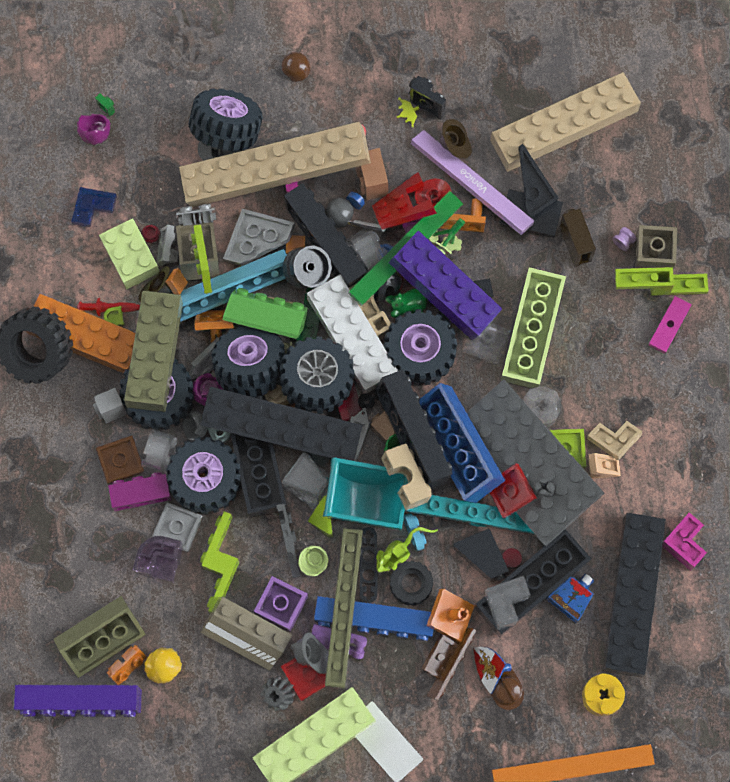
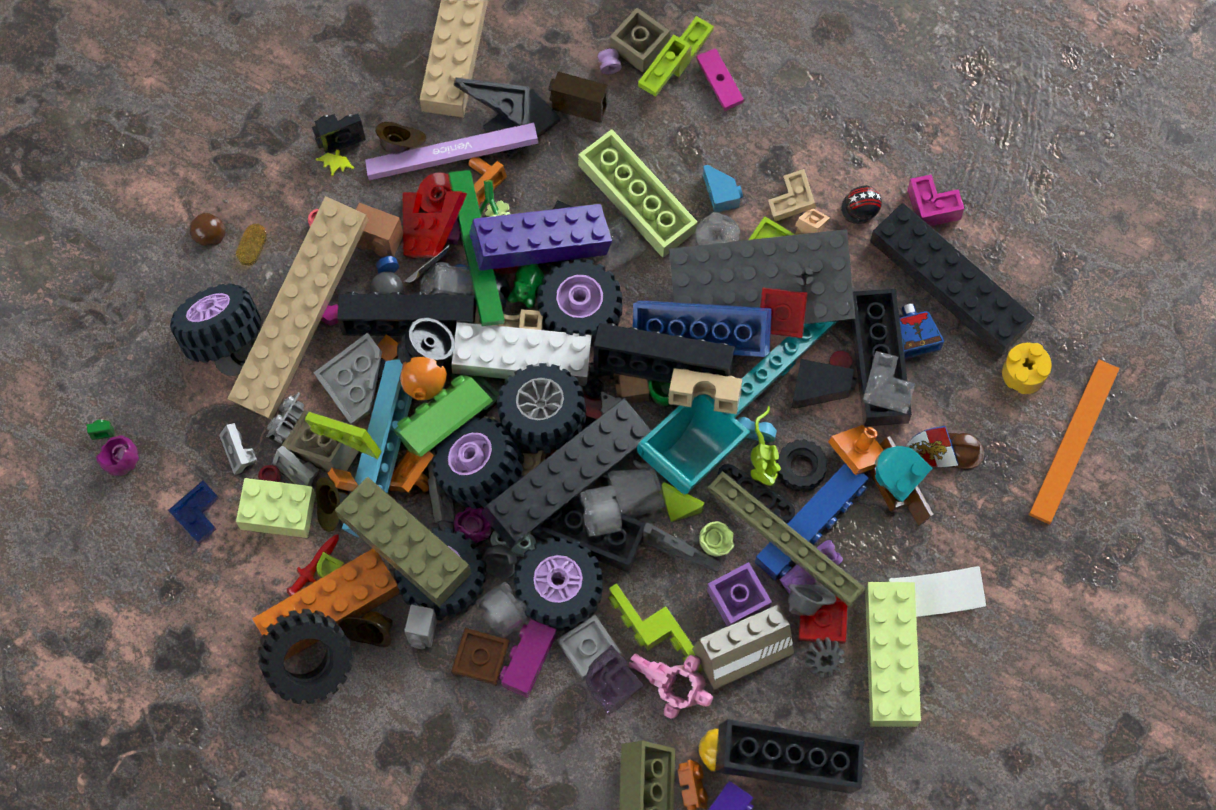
camera: 55 degrees left, 5 degrees down
none -> light grey hinge [219,423,257,475]
none -> clear yellow tile [236,224,267,266]
none -> dark brown piece [339,611,393,647]
none -> orange cylinder [400,357,447,400]
none -> clear brick [580,485,622,536]
none -> bright pink piece [628,654,713,719]
none -> dark azure slope [703,165,743,213]
none -> black brick [715,719,864,794]
none -> black helmet [841,185,882,224]
none -> teal slope [875,446,933,502]

